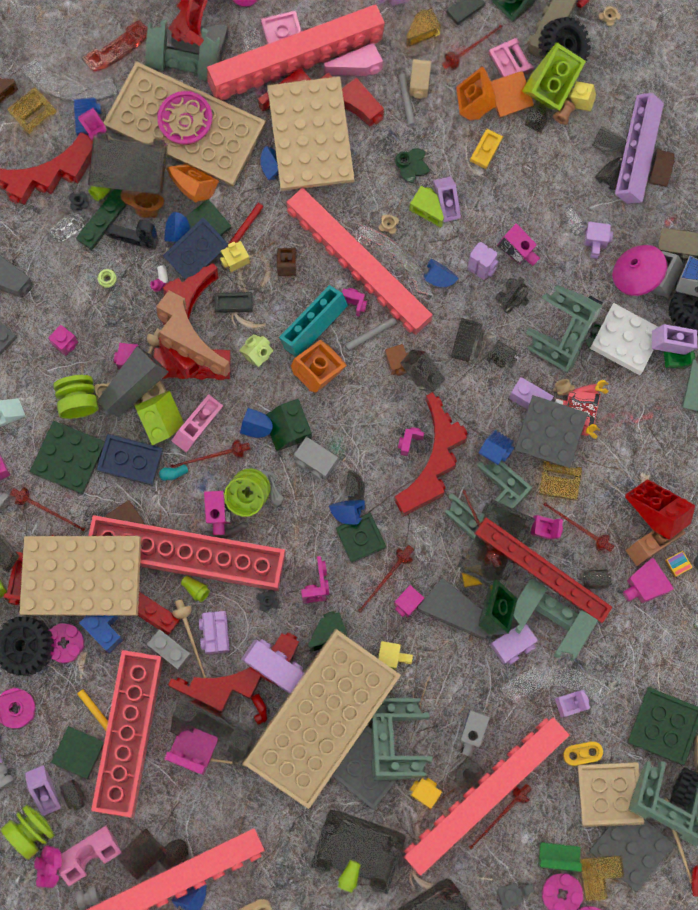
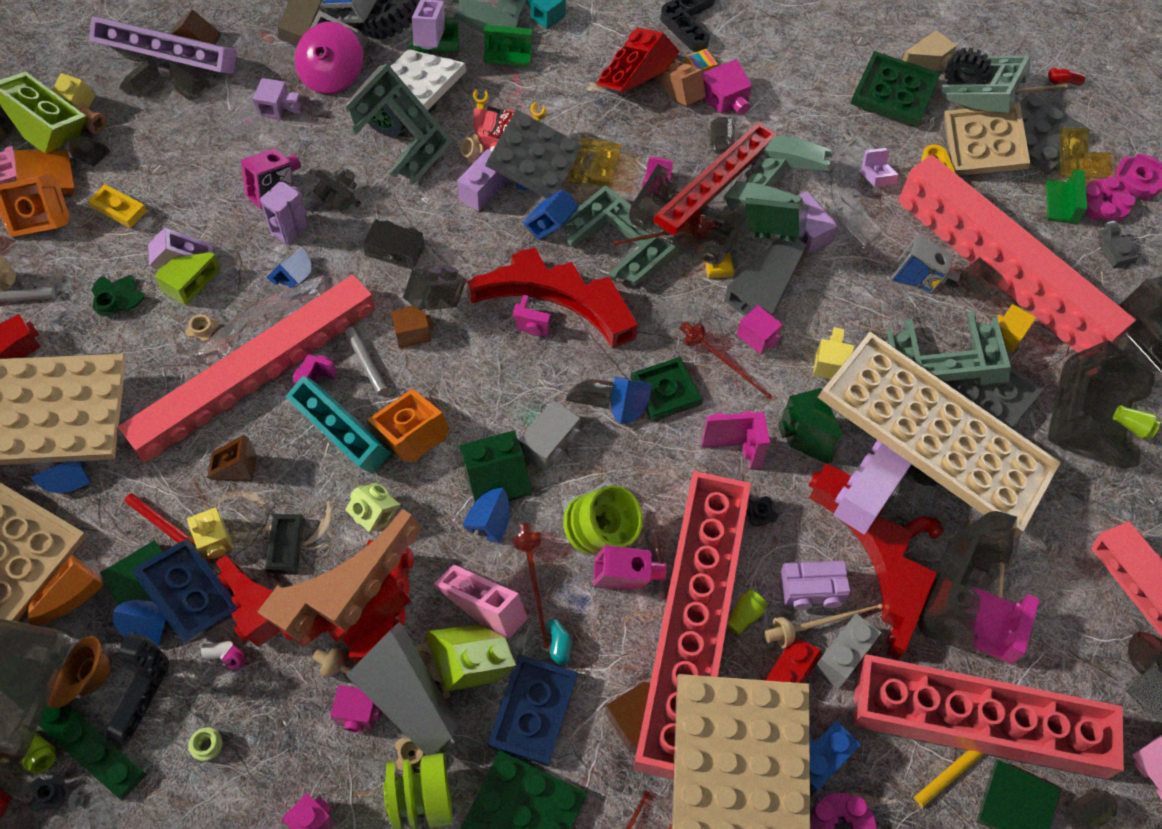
camera: 90 degrees left, 15 degrees down
clear smoke brick [487,340,518,369] -> none
clear red sword [543,502,615,553] -> none
none -> green bracket [483,25,532,67]

